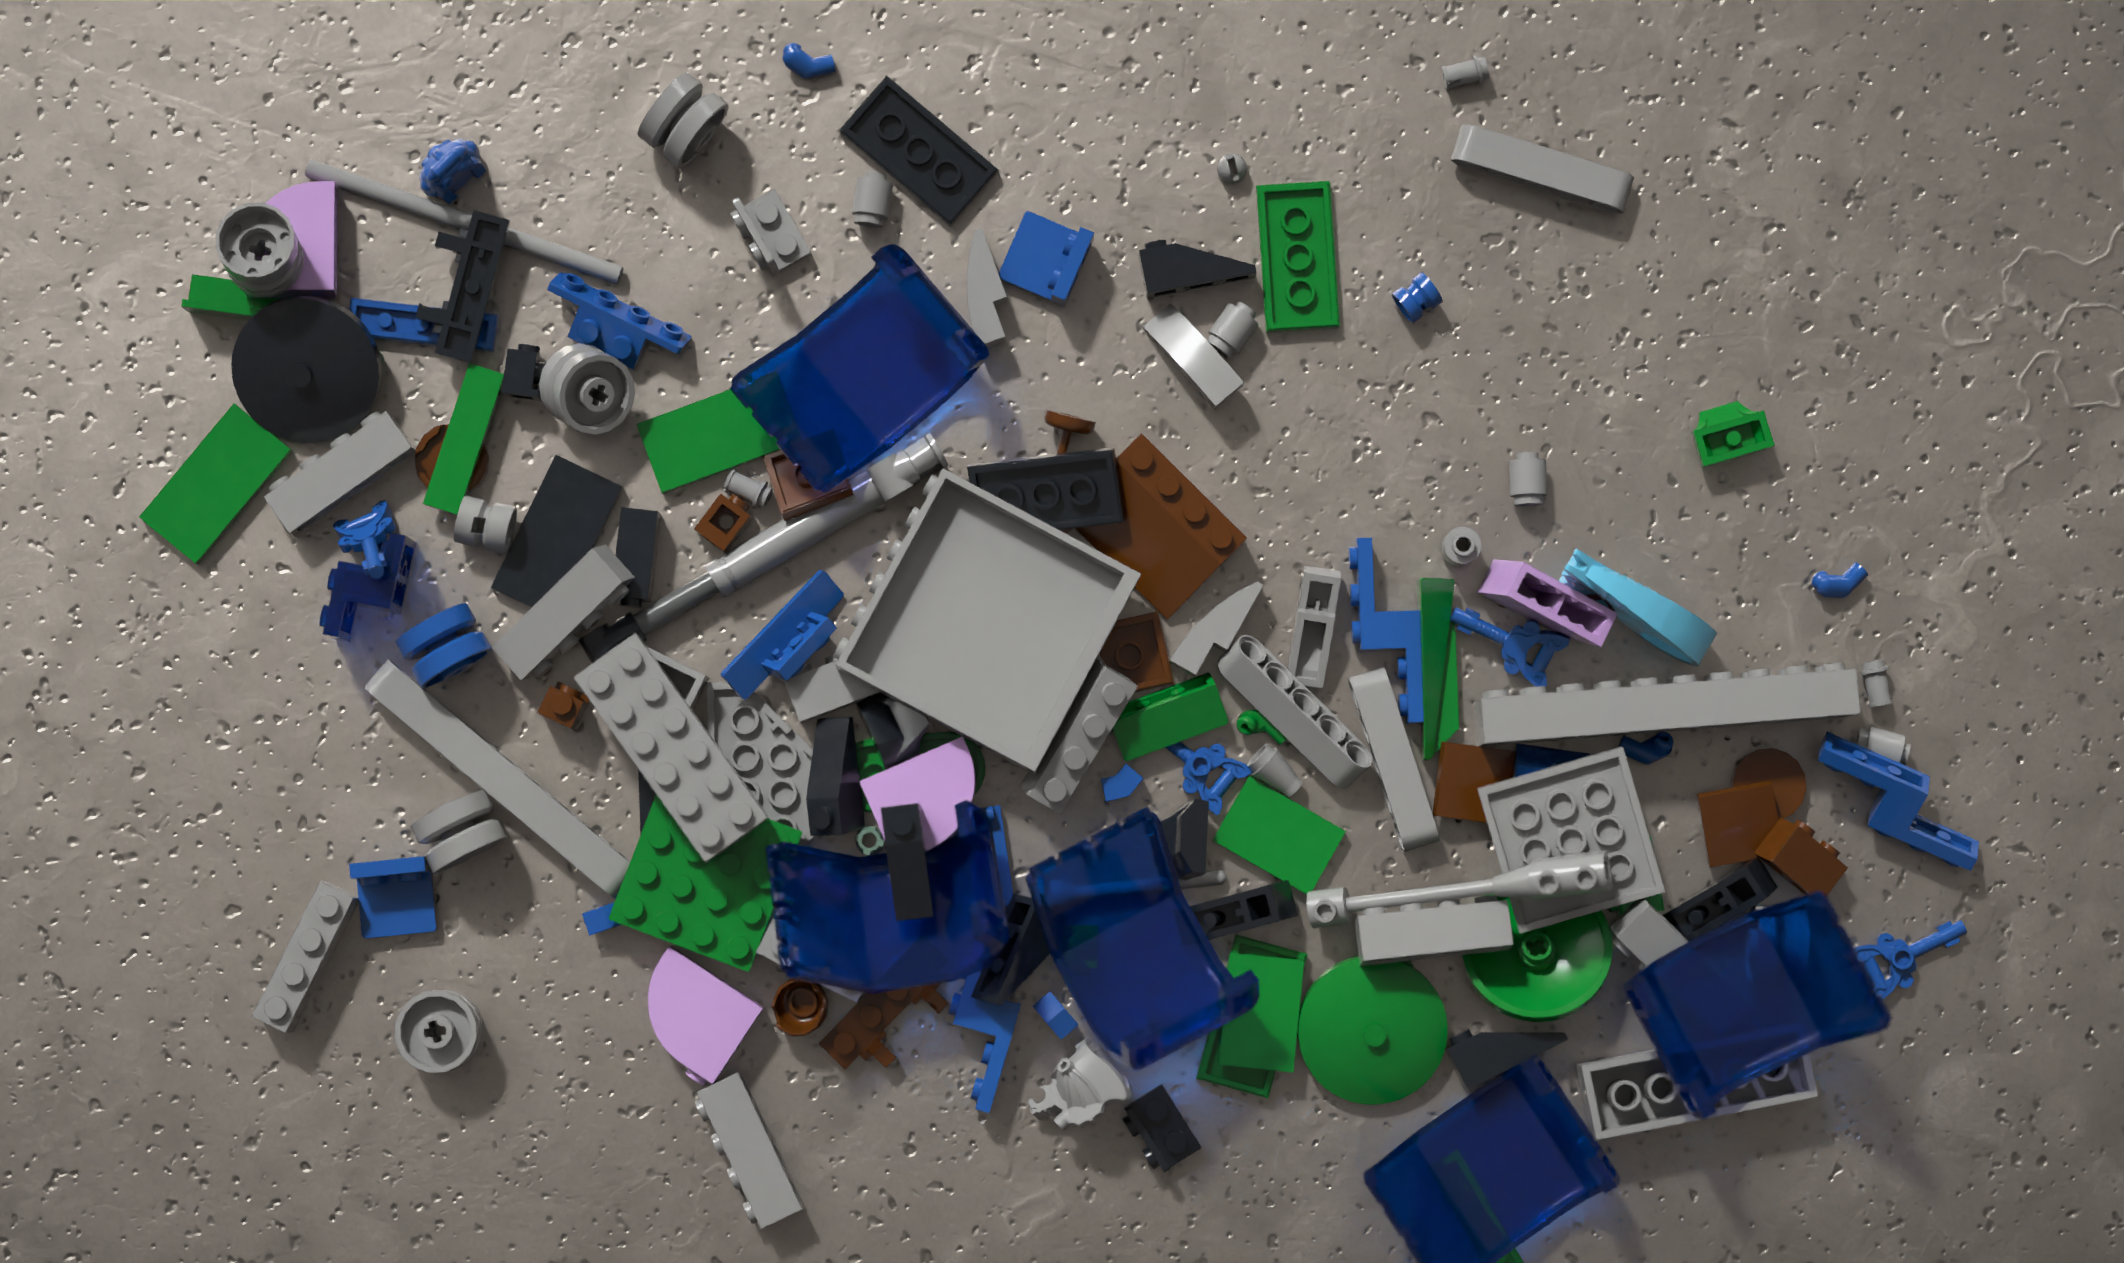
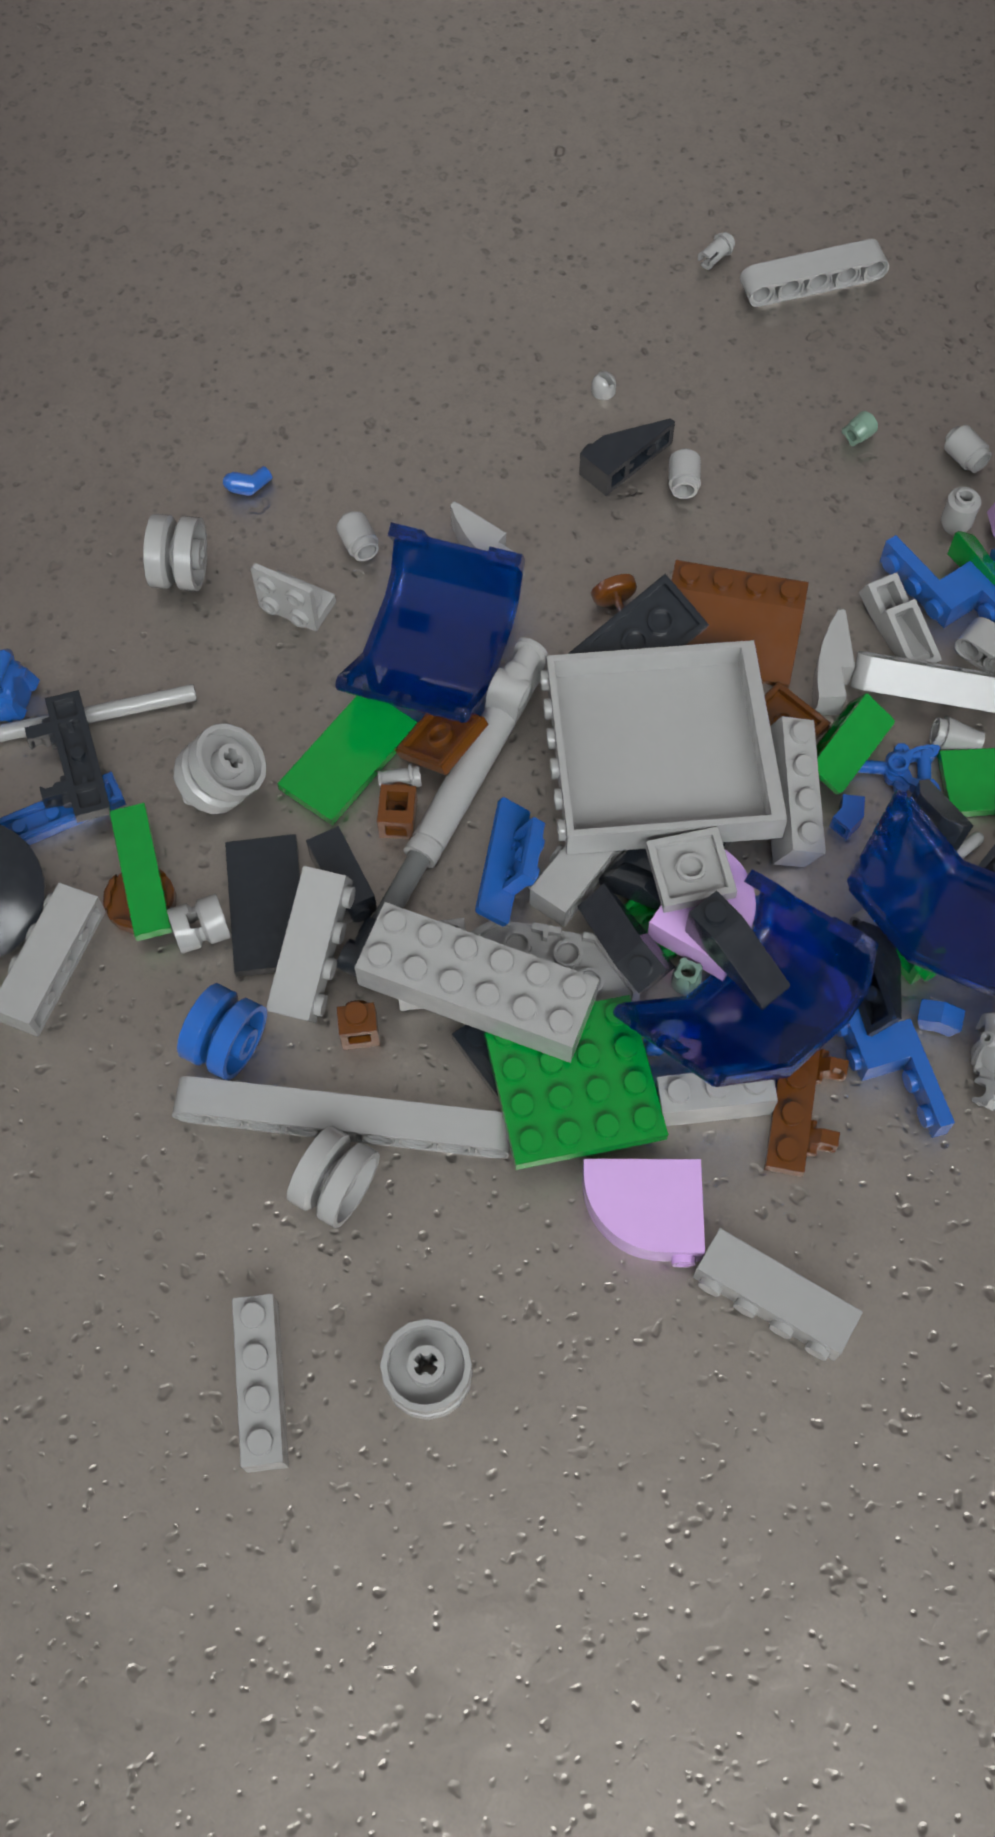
camera: 30 degrees left, 20 degrees down
clear blue bracket [320,533,416,642] -> none
blue piece [333,500,396,579] -> none
blue bracket [349,856,437,939] -> none
black brick [502,344,546,402] -> none
blue bracket [547,272,692,369] -> none
blue piece [582,902,622,936] -> none
reddish brown hair [771,977,829,1037] -> none
black tile [839,75,999,227] -> none
blue bracket [999,211,1094,307] -> none
light grey slope [1143,304,1244,410] -> none
green arm [1236,710,1287,746] -> none
green tile [1256,181,1340,333] -> none
blue wheel [1391,272,1443,324] -> none
none -> light grey plate [645,826,737,913]
none -> sand green hose [842,411,878,447]

